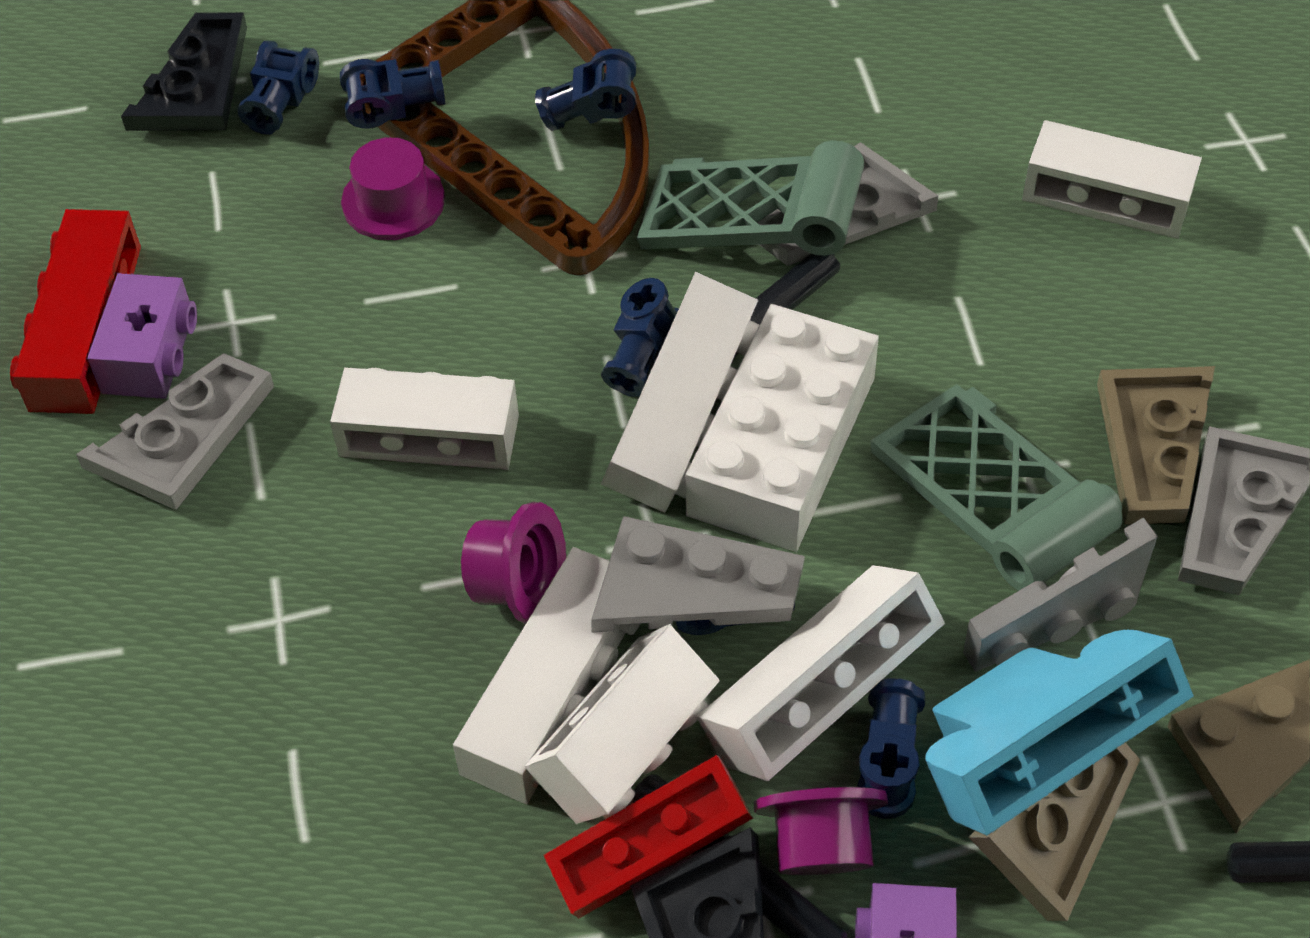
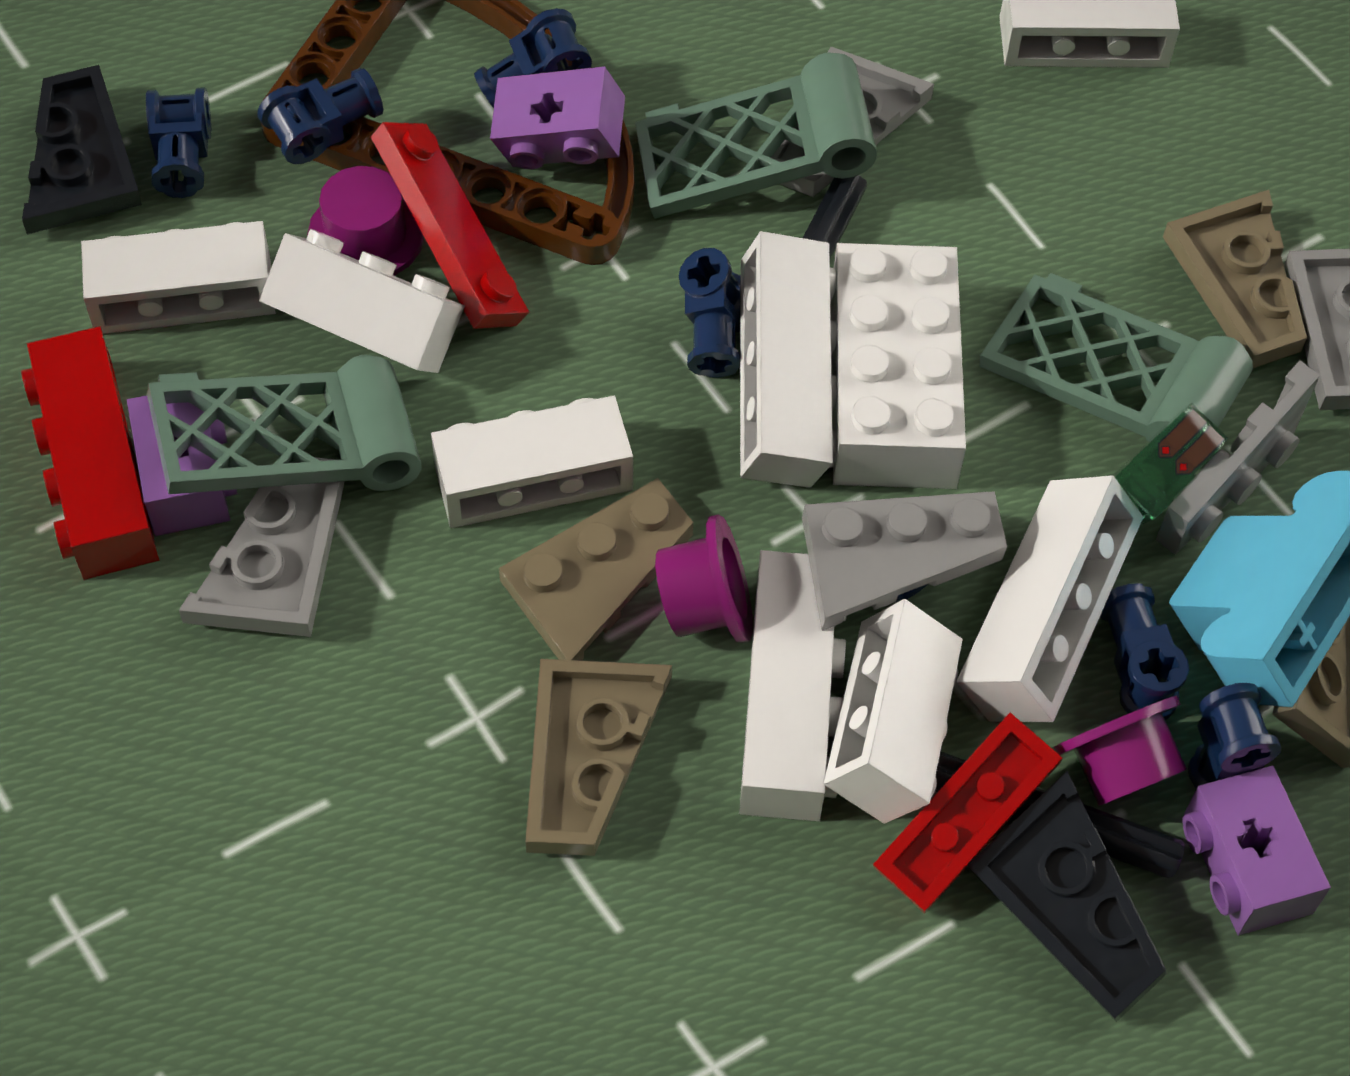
camera: 25 degrees left, 5 degrees up
none -> white brick [81,221,276,334]
none -> sand green piece [147,355,422,494]
none -> white brick [259,229,465,373]
none -> red plate [371,122,529,329]
none -> medium lavender brick [490,66,625,169]
none -> dark tan wing [499,478,694,661]
none -> dark tan wing [525,659,672,856]
none -> clear green leg [1112,403,1228,524]
none -> dark blue connector [1188,682,1281,788]

